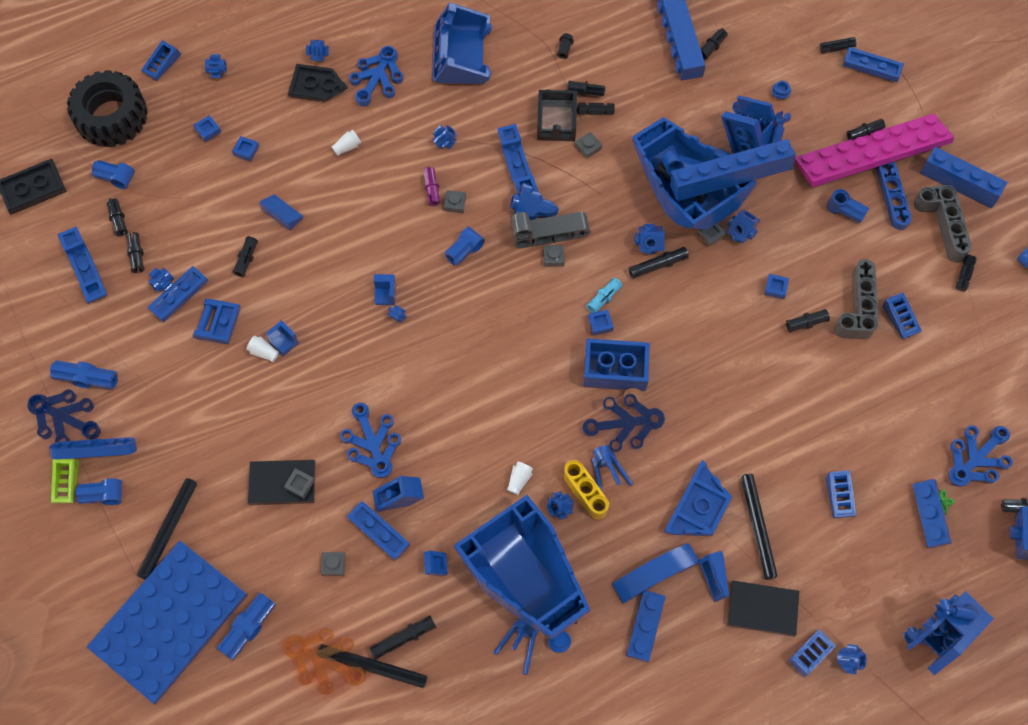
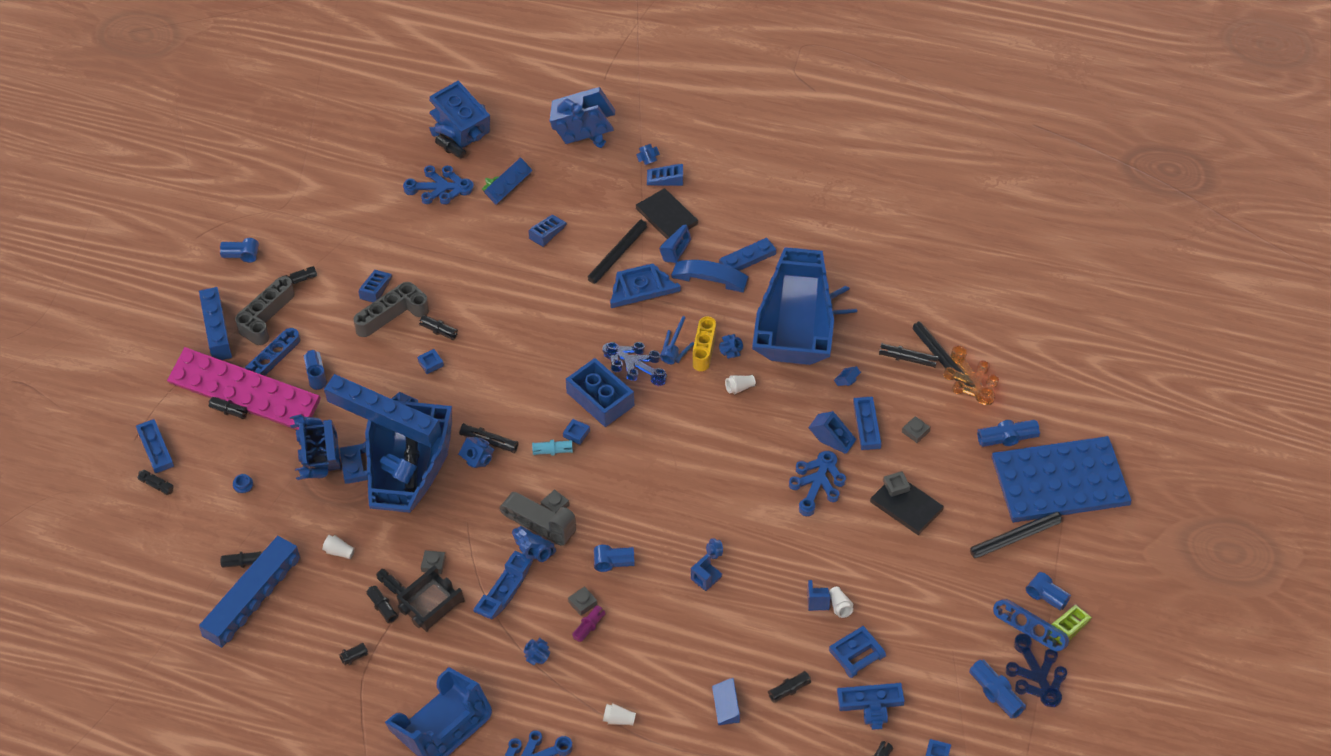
camera: 135 degrees left, 15 degrees down
none -> white cone [322,535,355,559]

